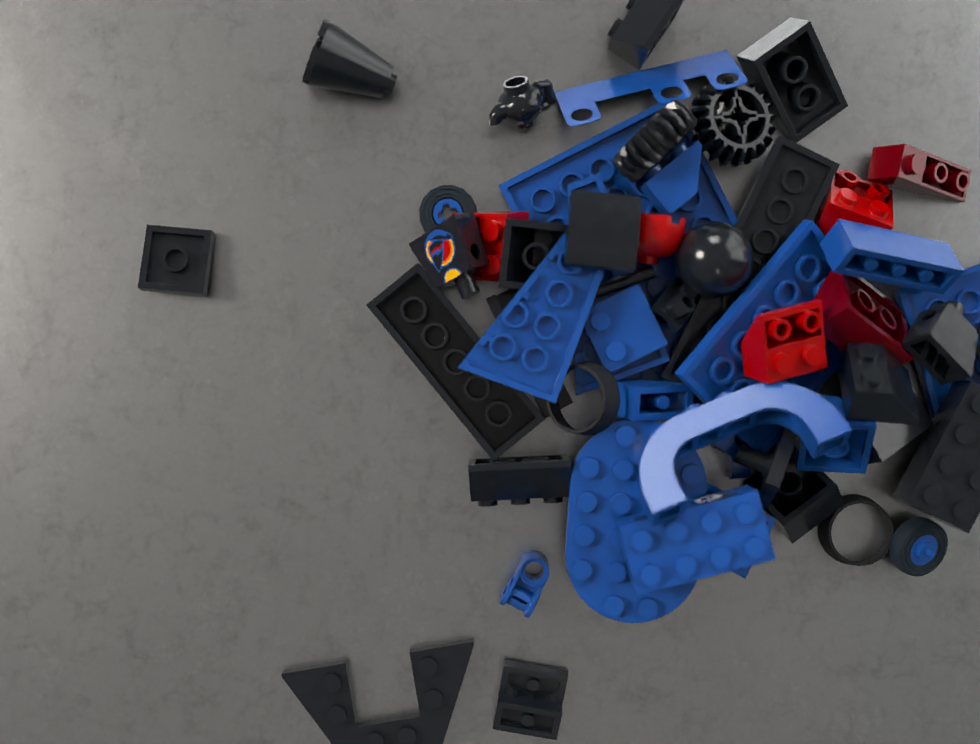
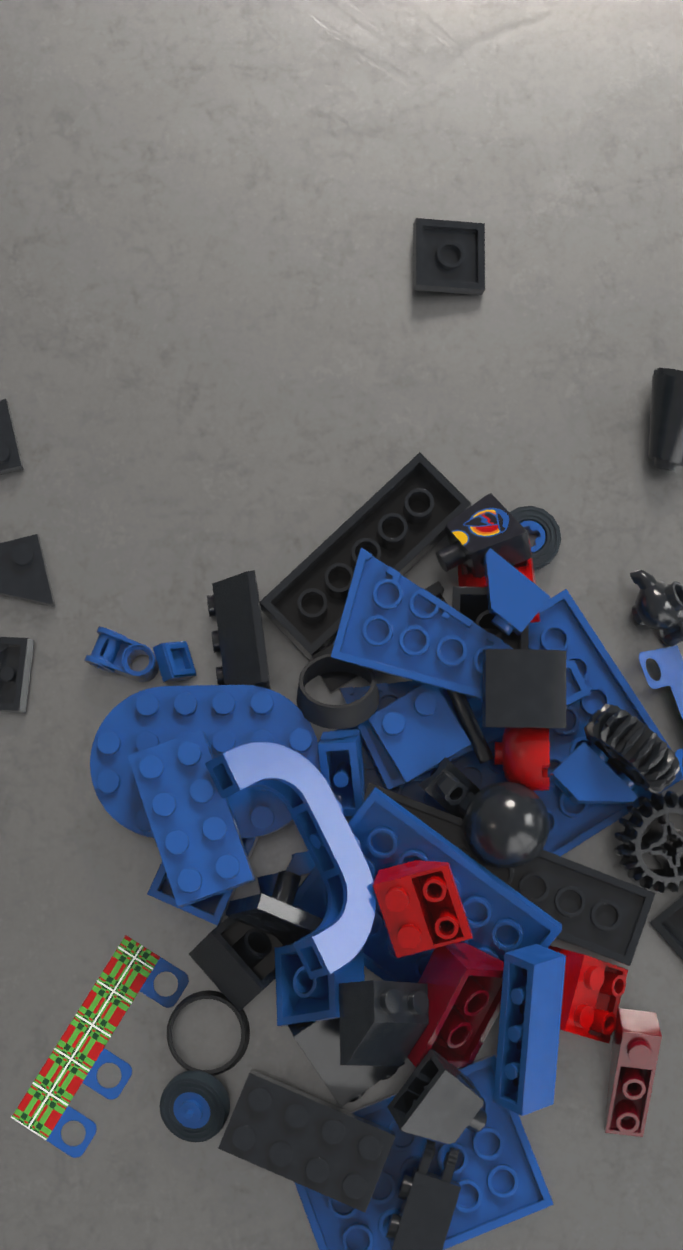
camera: 85 degrees right, 10 degrees down
none -> piece [11,935,189,1158]
none -> blue tile [153,641,197,682]
none -> blue slope [484,548,550,636]

